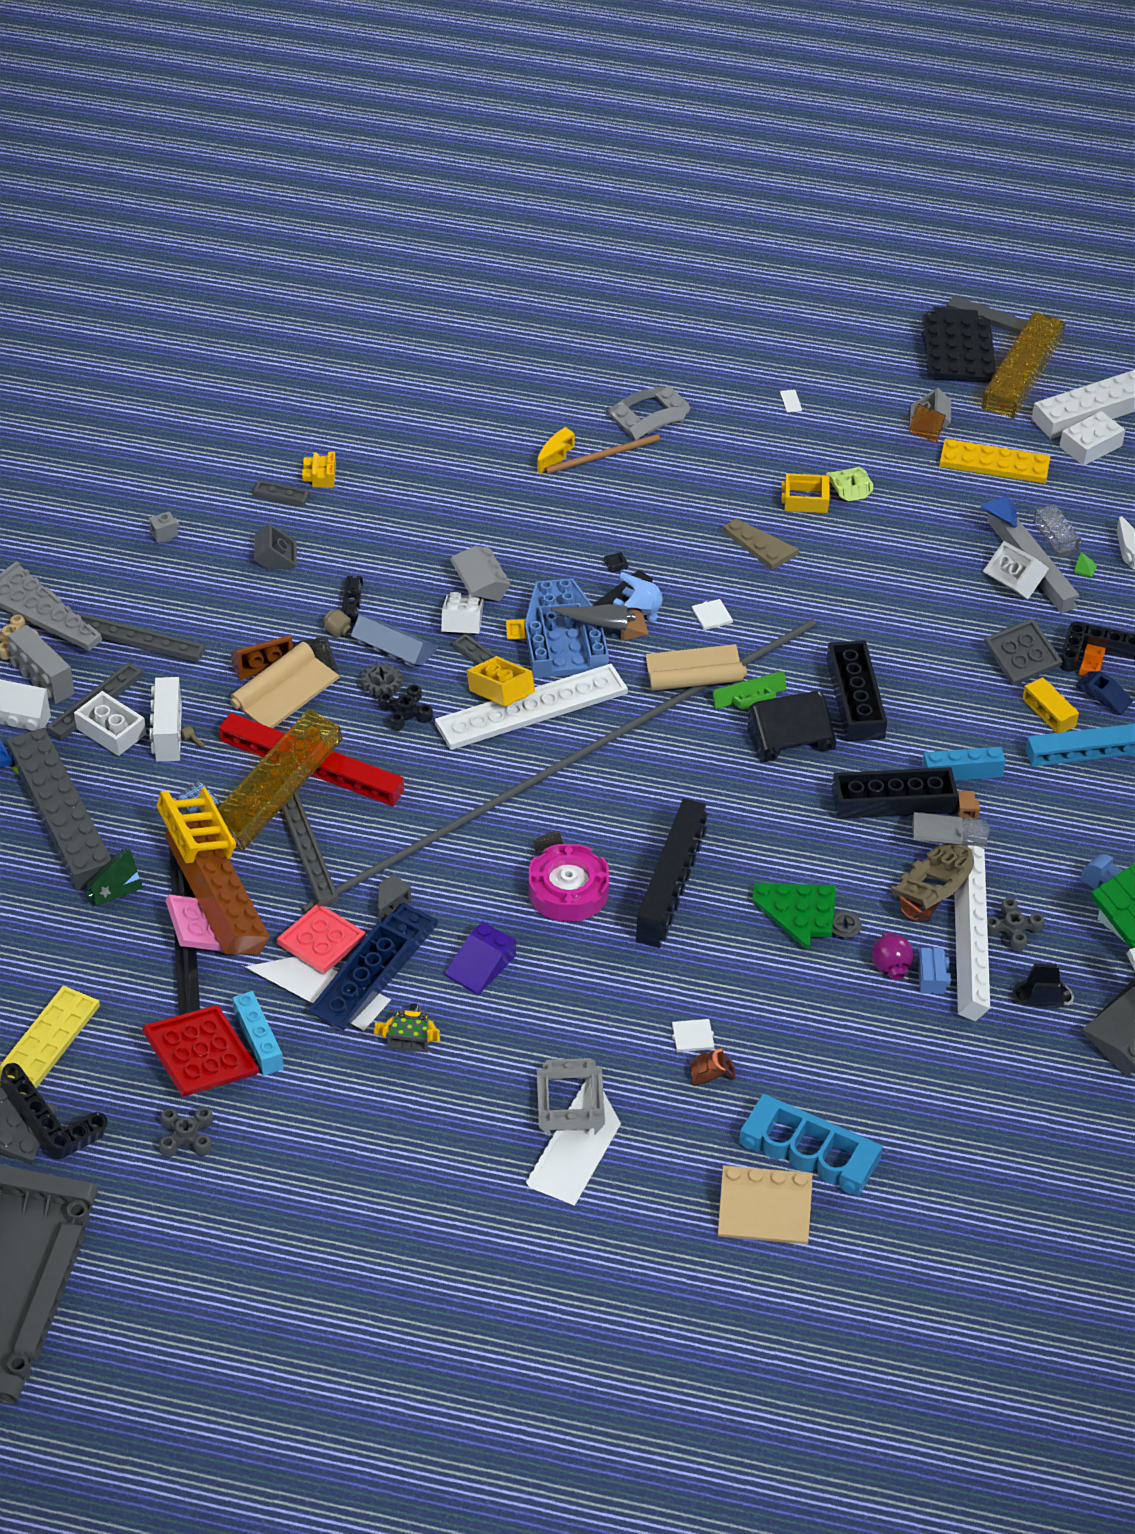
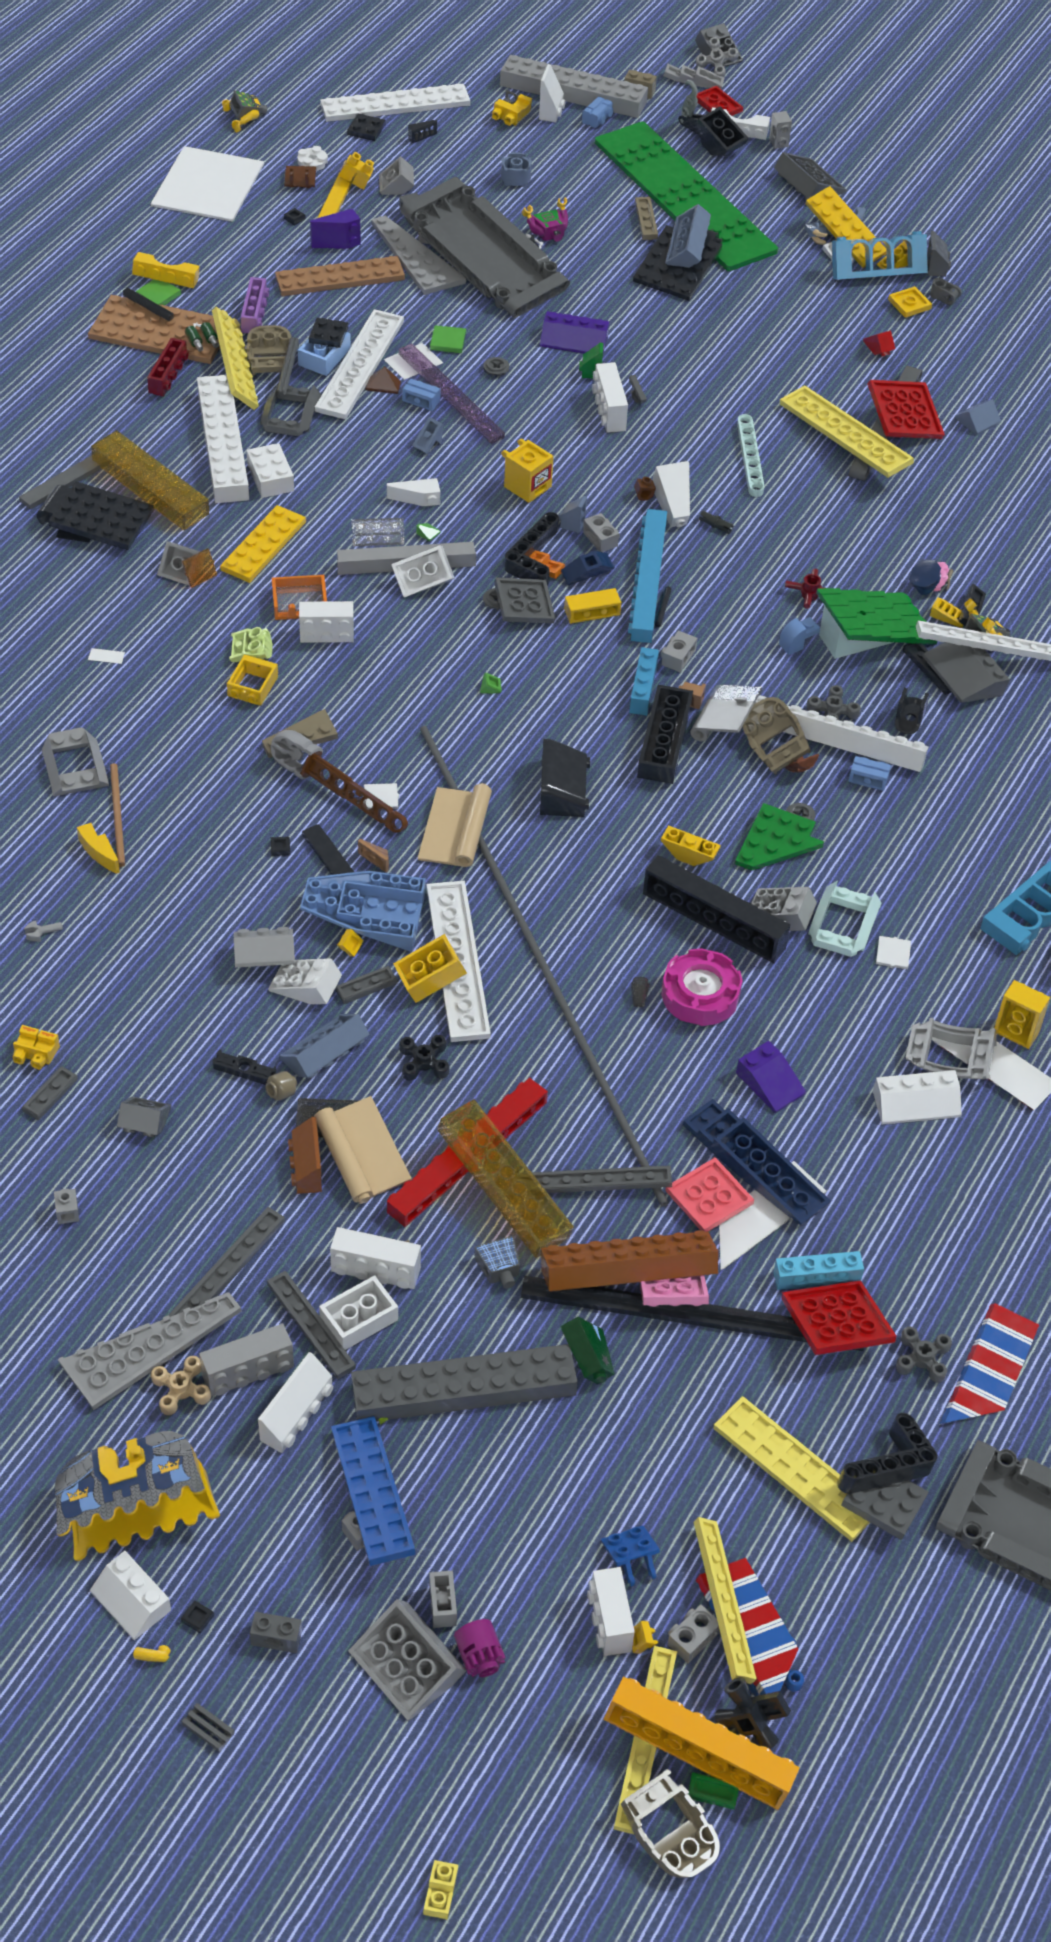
camera: 75 degrees left, 5 degrees up
yellow fence [156,787,236,863] -> none
dark grey gear [361,662,403,698] -> none
torso [373,1003,440,1053] -> none
dark grey slope [378,874,411,922] -> none
dark grey piece [551,604,635,630] -> none
light blue piece [612,572,663,621] -> none
copper piece [690,1049,736,1086] -> none
bright green bracket [712,671,787,710] -> none
black brick [826,640,887,741] -> none
magenta brick [872,932,914,980] -> none
blue slope [981,496,1017,528] -> none
none -> light grey bar [24,920,63,942]
none -> reddish brown piece [271,730,408,833]
none -> window [272,575,327,620]
none -> white brick [299,601,354,643]
none -> bright green slope [480,672,502,694]
none -> black bar [655,586,672,627]
none -> light grey brick [660,631,697,673]
none -> yellow slope [661,825,721,866]
none -> light grey slope [752,887,817,931]
none -> light aqua wedge [808,880,882,957]
none -> white slope [873,1070,962,1125]
none -> sticker [939,1303,1039,1425]
none -> yellow brick [994,980,1050,1049]

